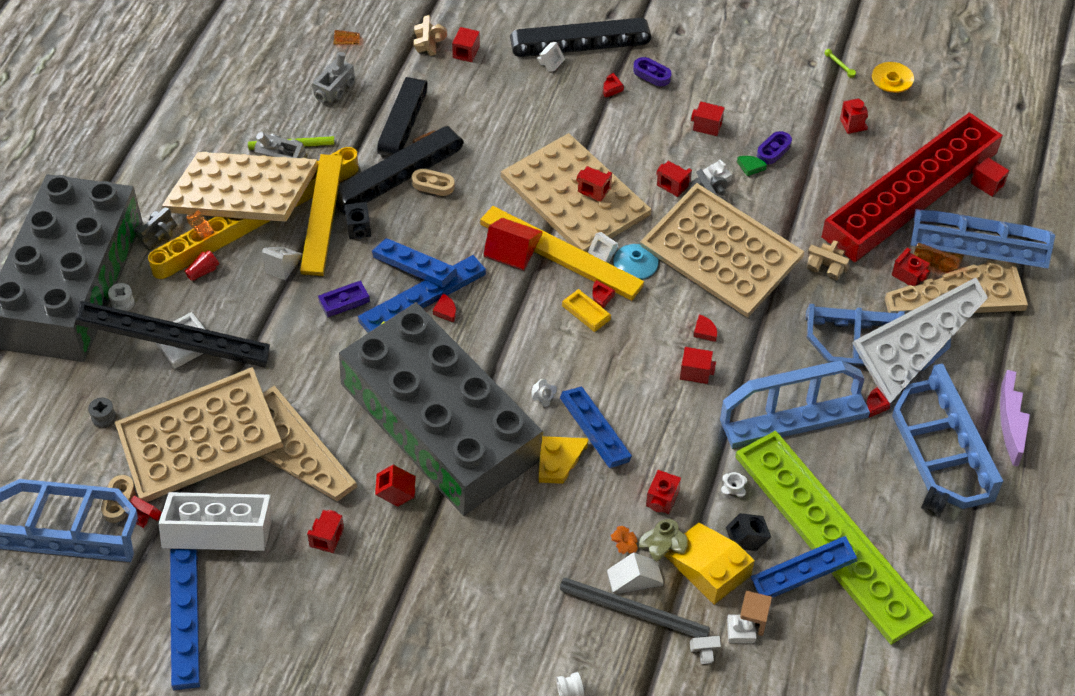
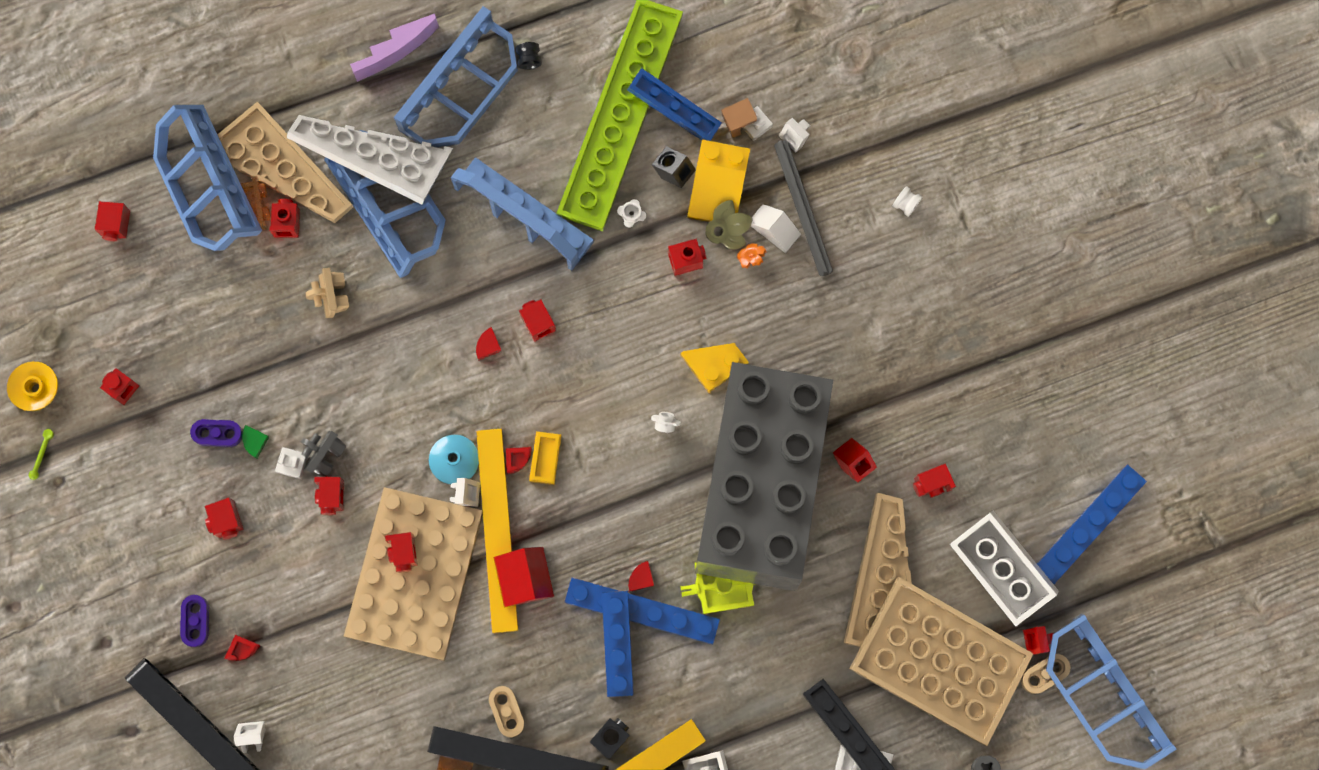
camera: 130 degrees left, 25 degrees up
dark purple plate [318,280,370,318] -> none
blue plate [560,386,632,468] -> none
tan plate [640,183,804,318] -> none
red brick [821,112,1003,263] -> none
red tile [866,387,891,418] -> none

